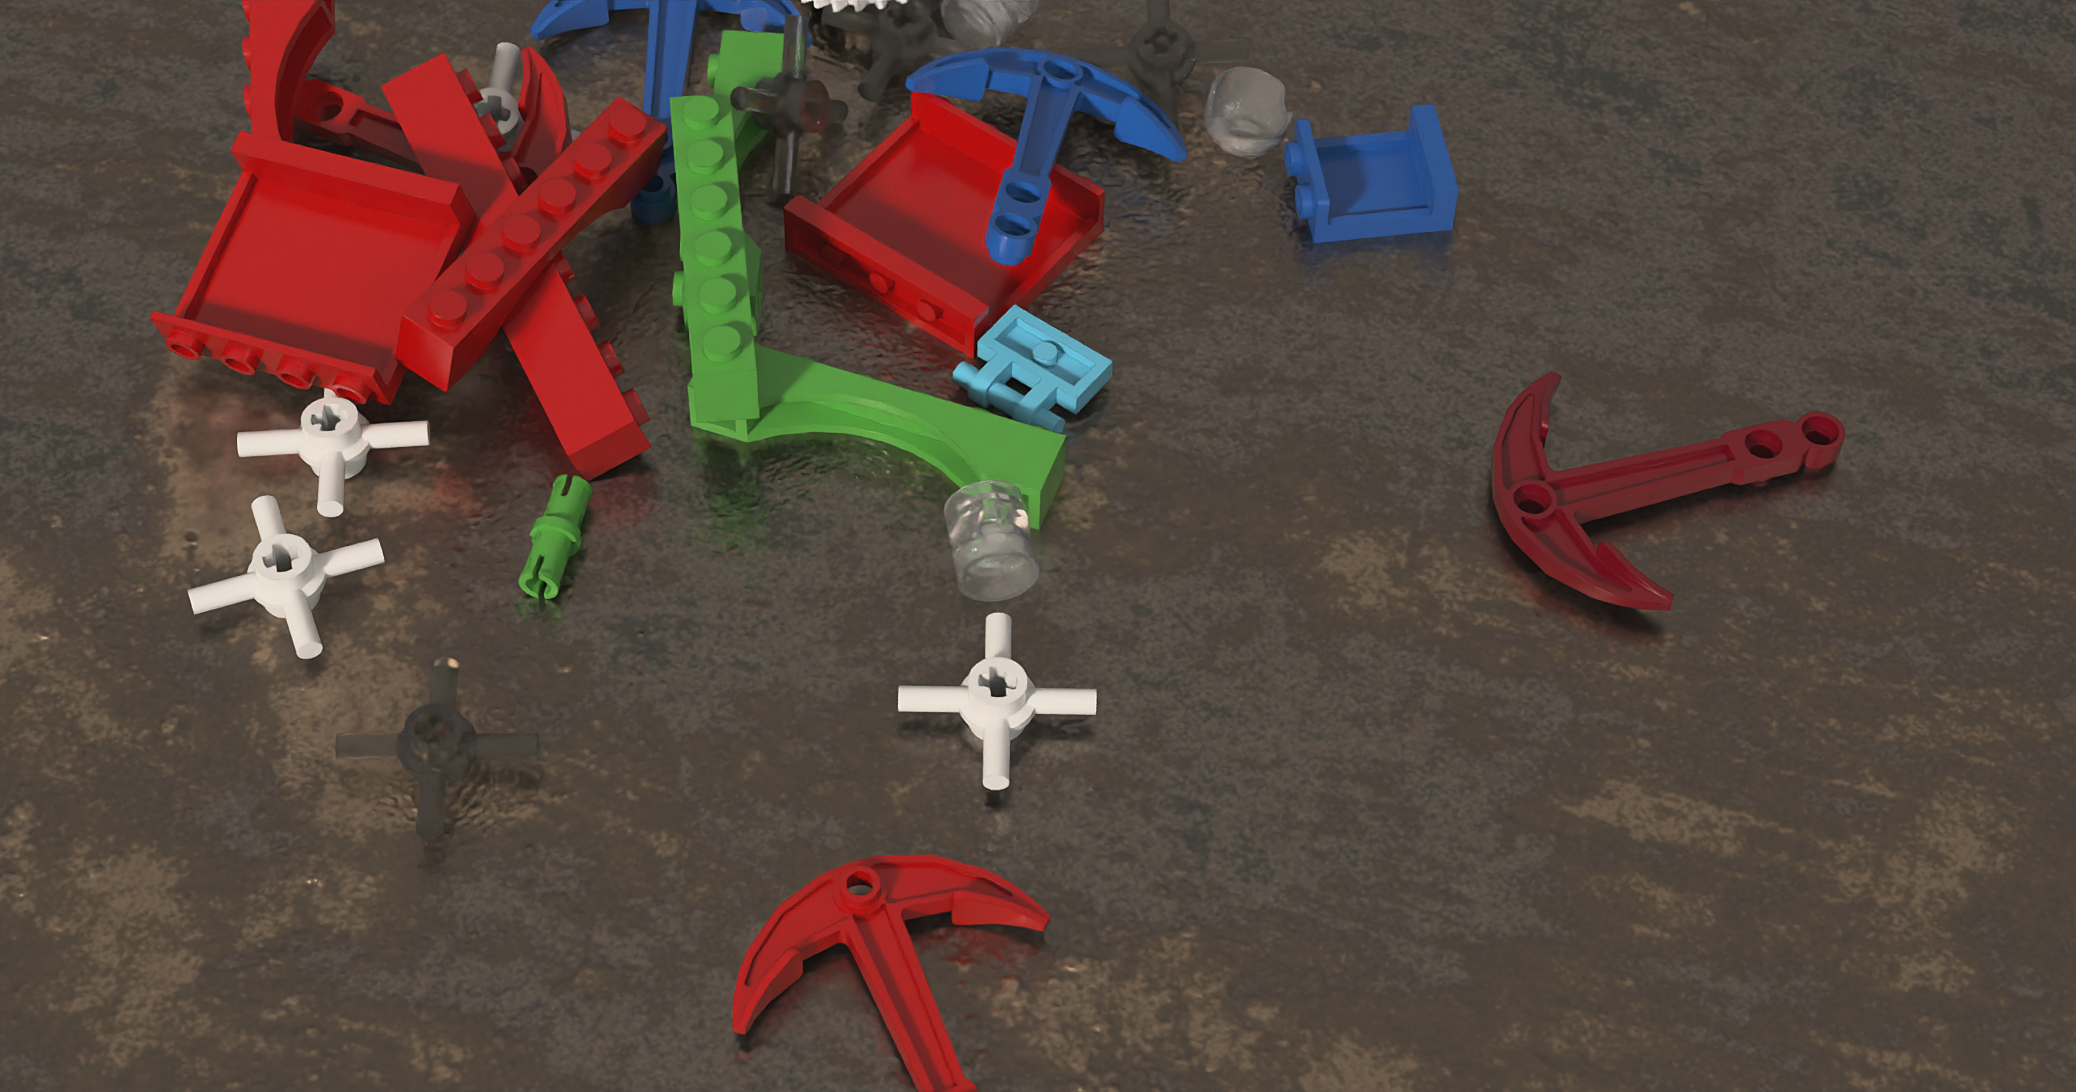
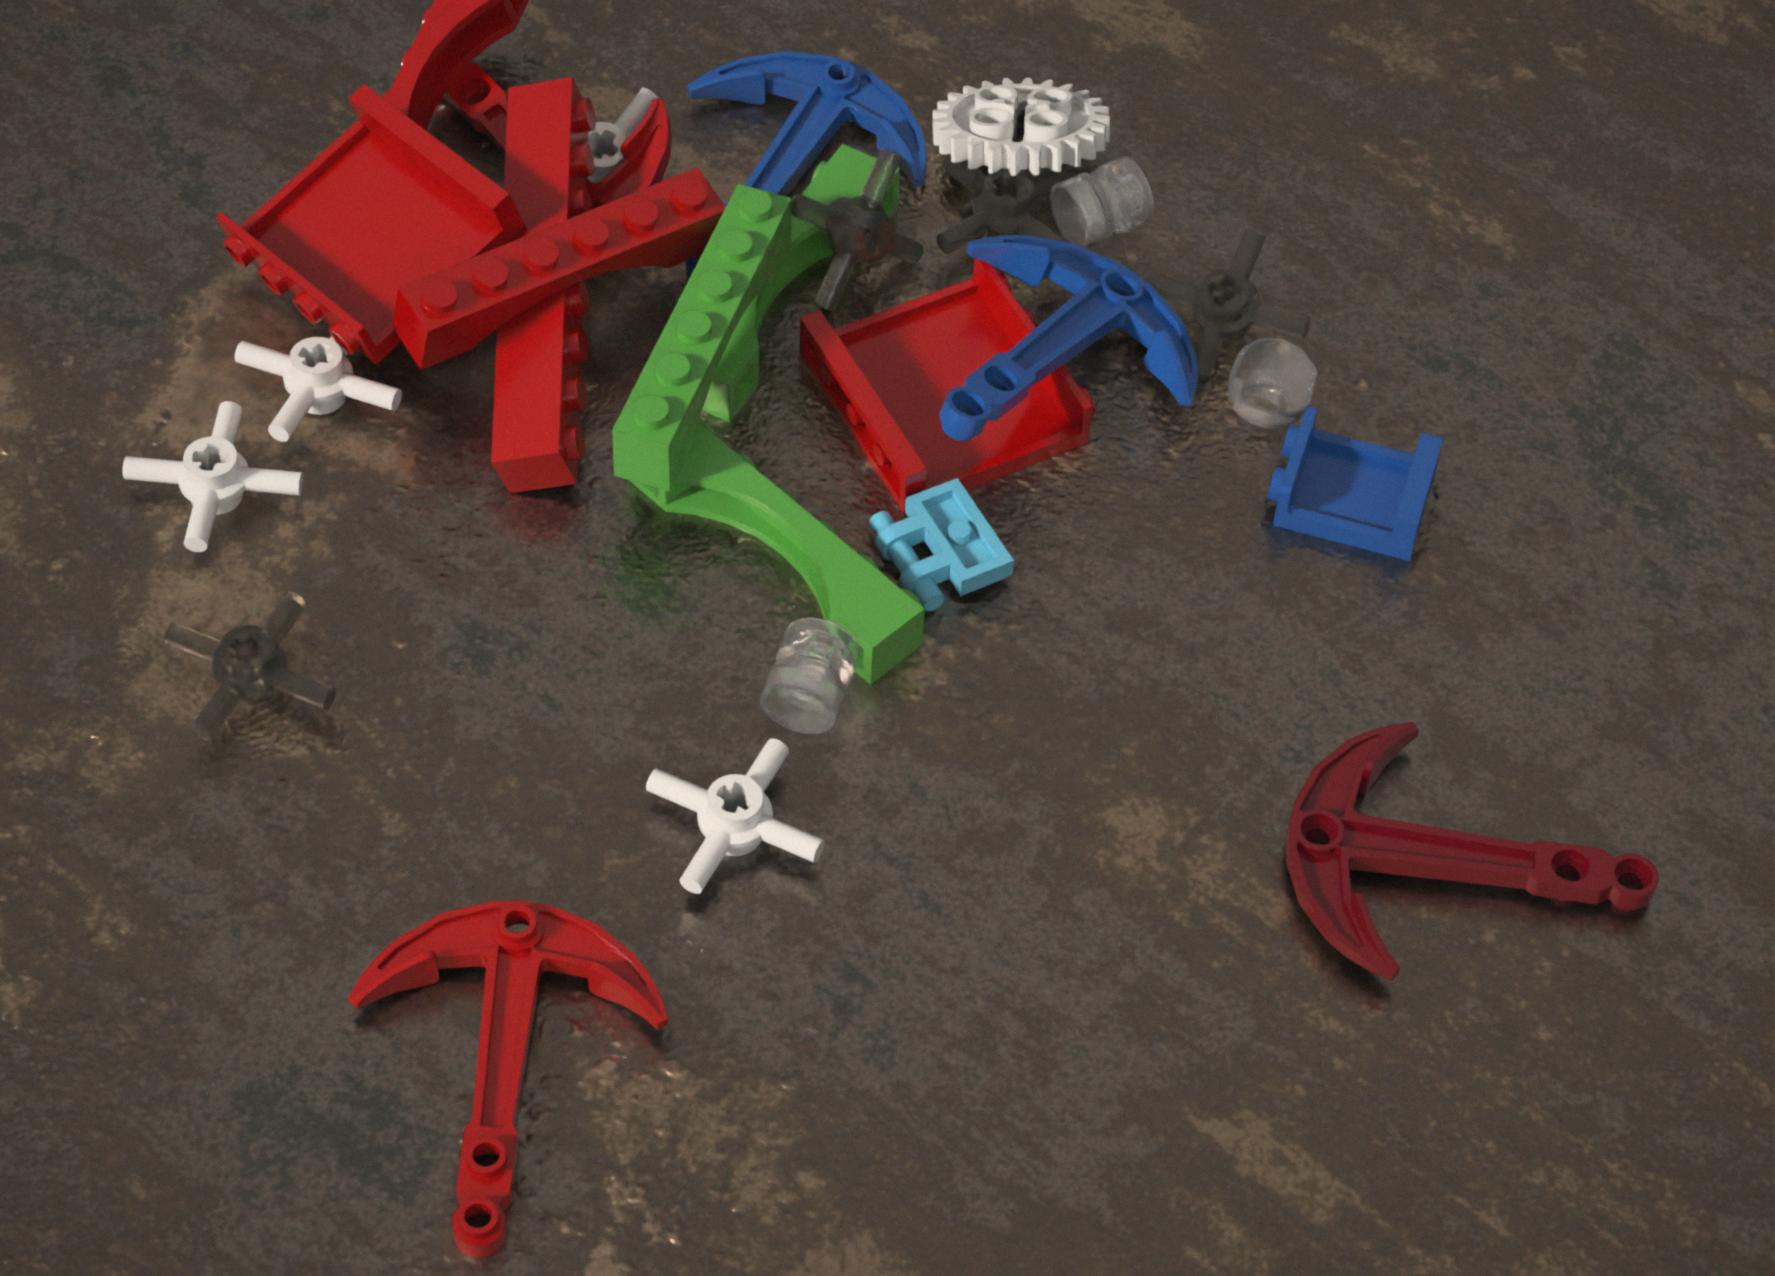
camera: 25 degrees right, 0 degrees up
bright green pin [518,474,593,599] -> none

